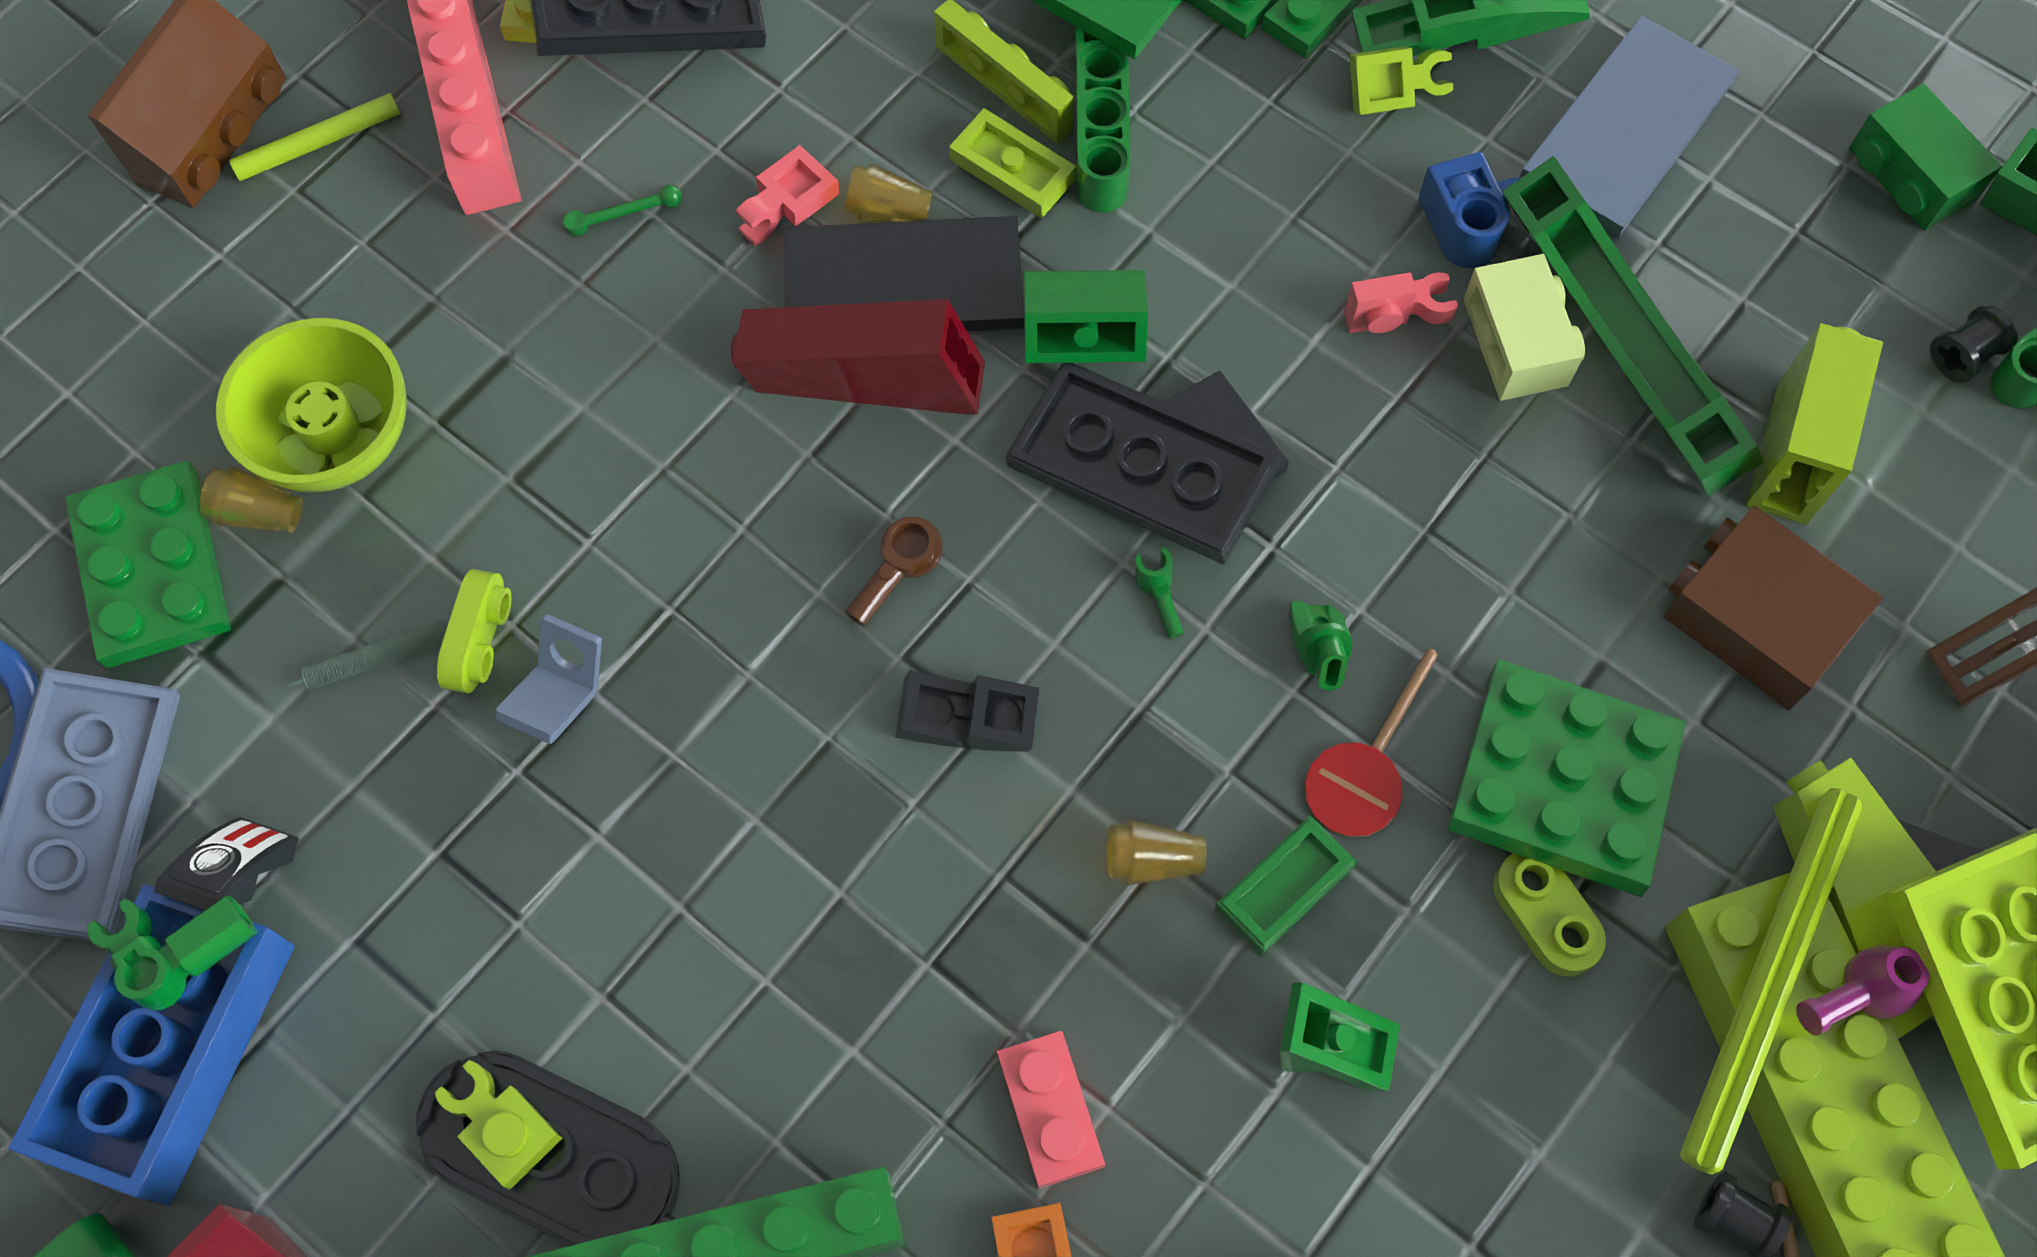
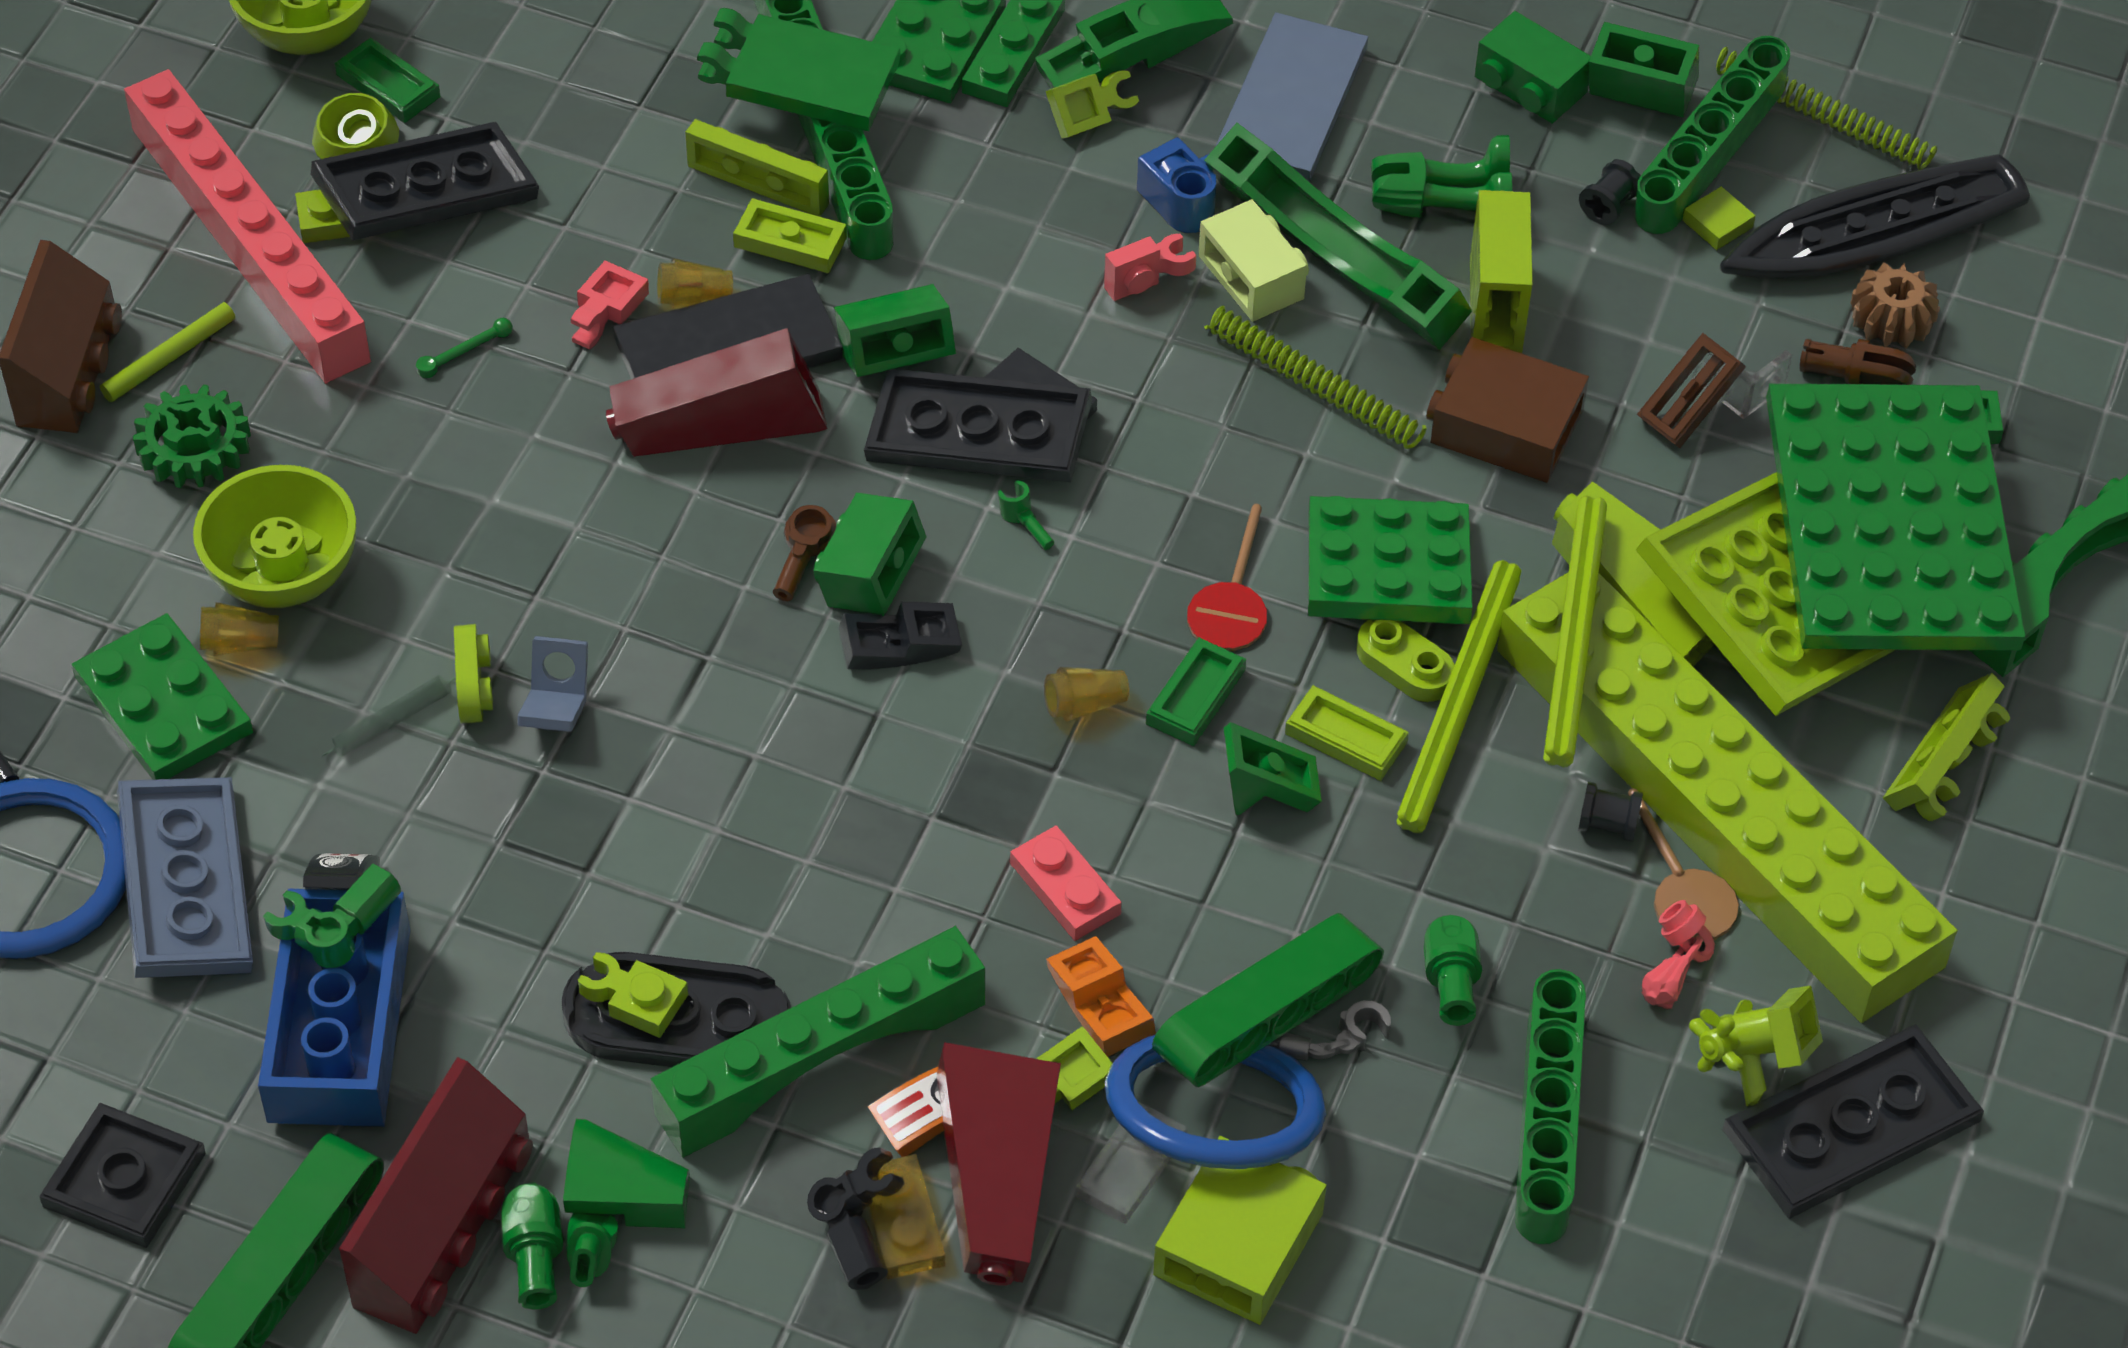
camera: 20 degrees left, 15 degrees down
green piece [1288,601,1352,691] -> none
magenta bar [1796,945,1929,1036] -> none
none -> green gear [133,384,251,488]
none -> green brick [813,492,927,615]
none -> lime piece [1204,305,1427,449]
none -> lime tile [1285,685,1409,781]
none -> green piece [1371,135,1512,218]
none -> lime axle [1396,560,1521,833]

